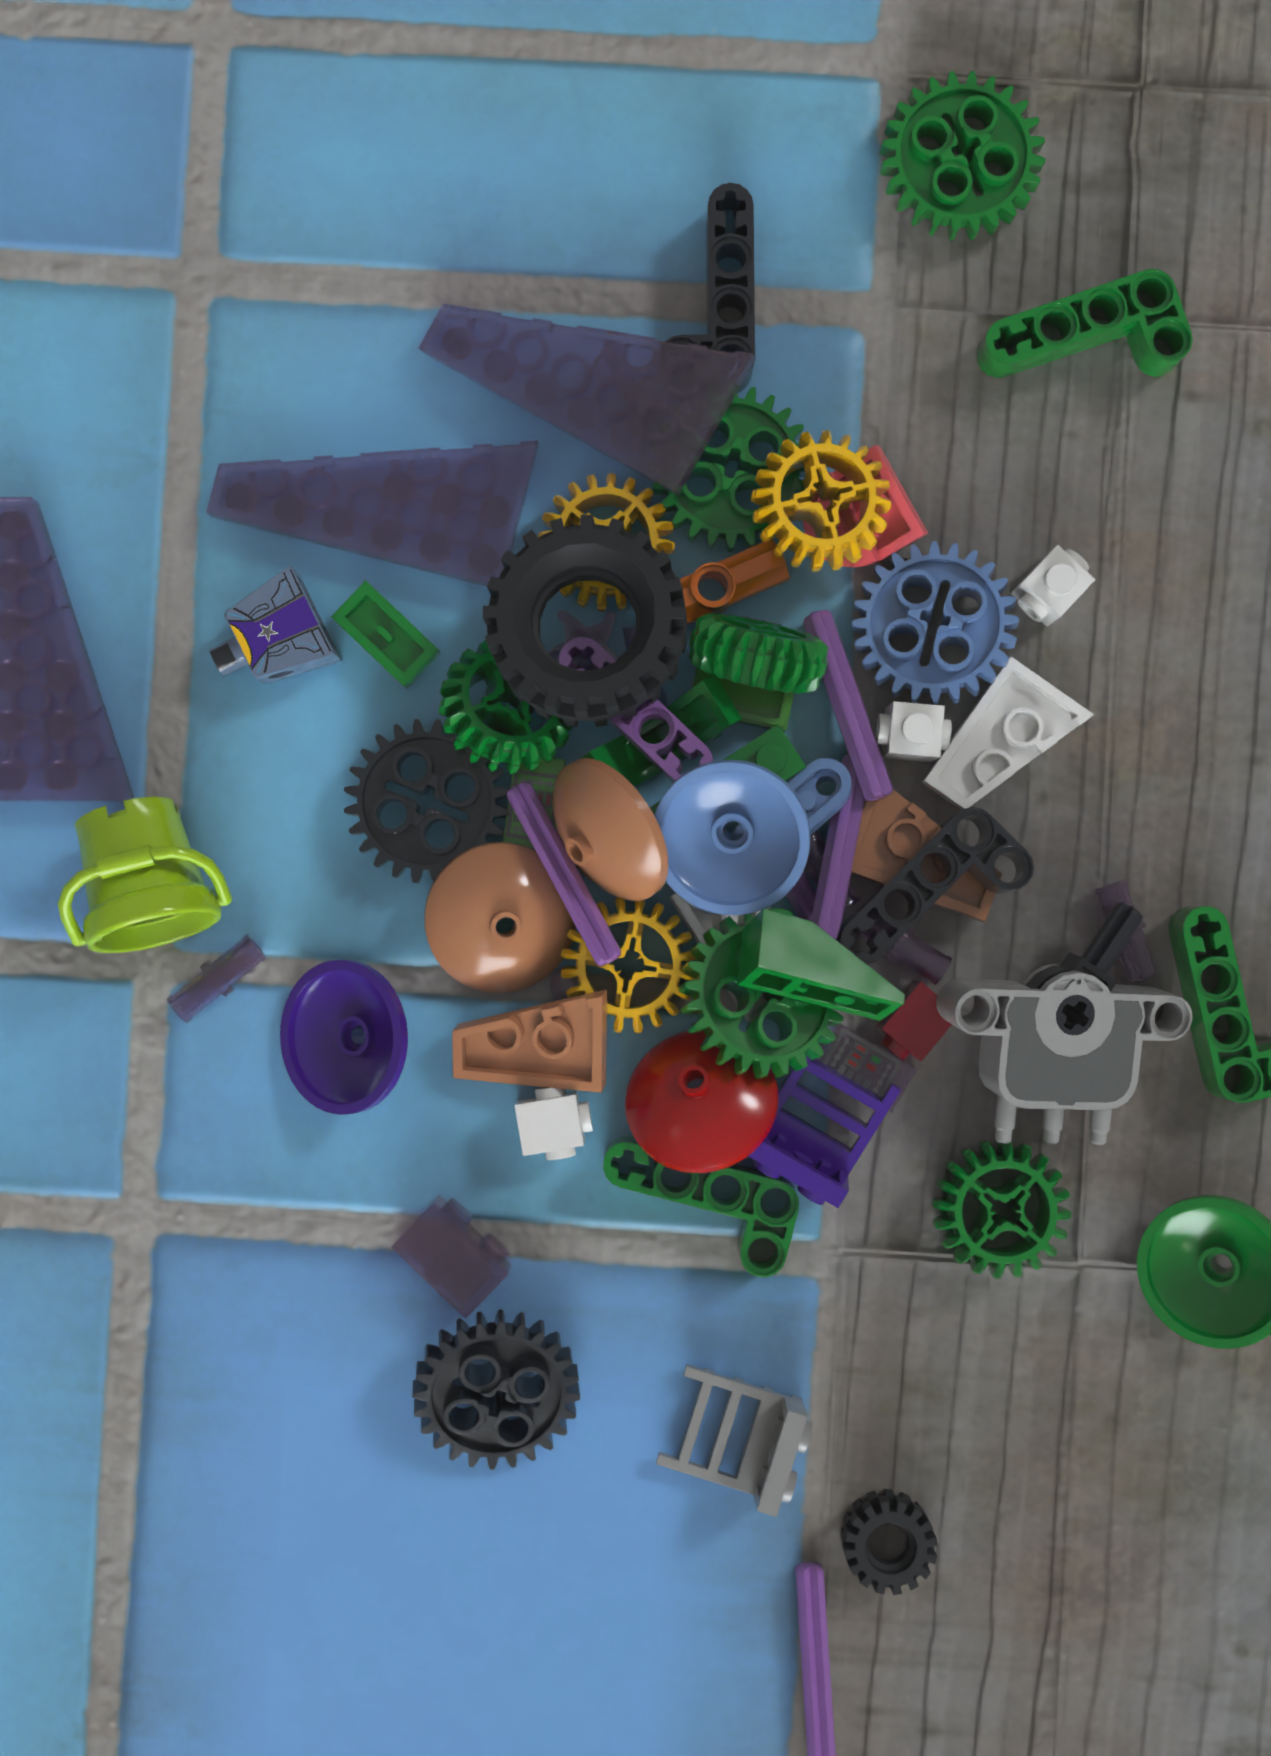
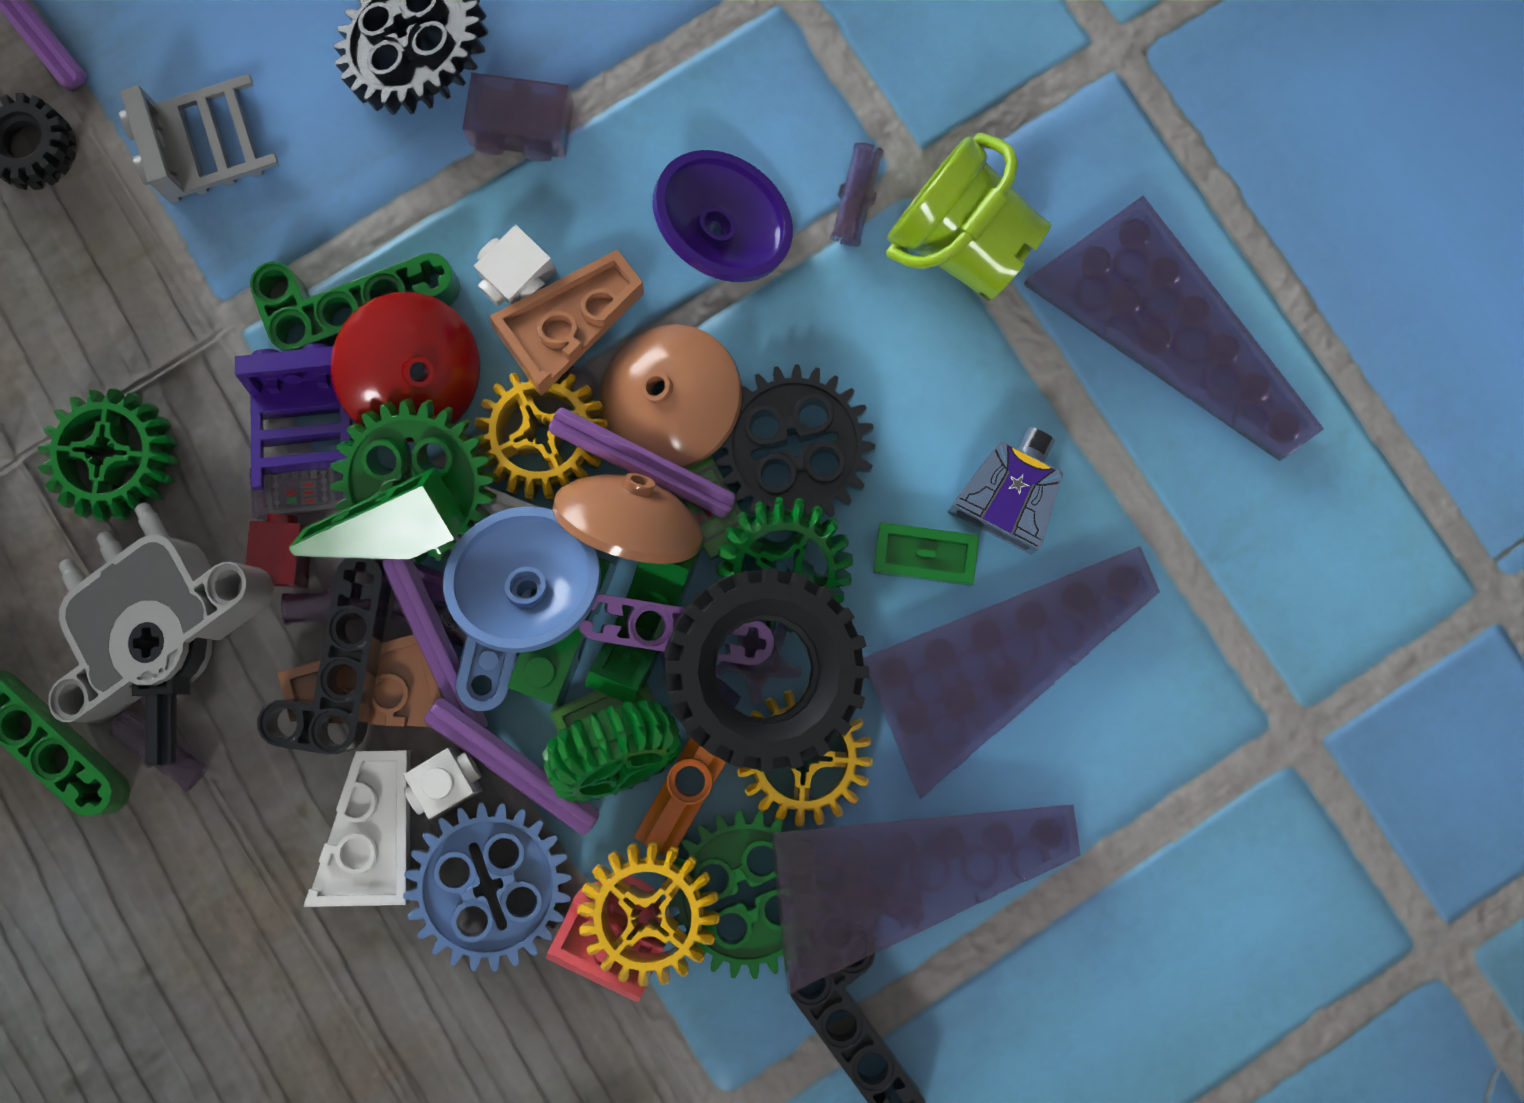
camera: 145 degrees right, 5 degrees down
white brick [1011,545,1096,626] -> none

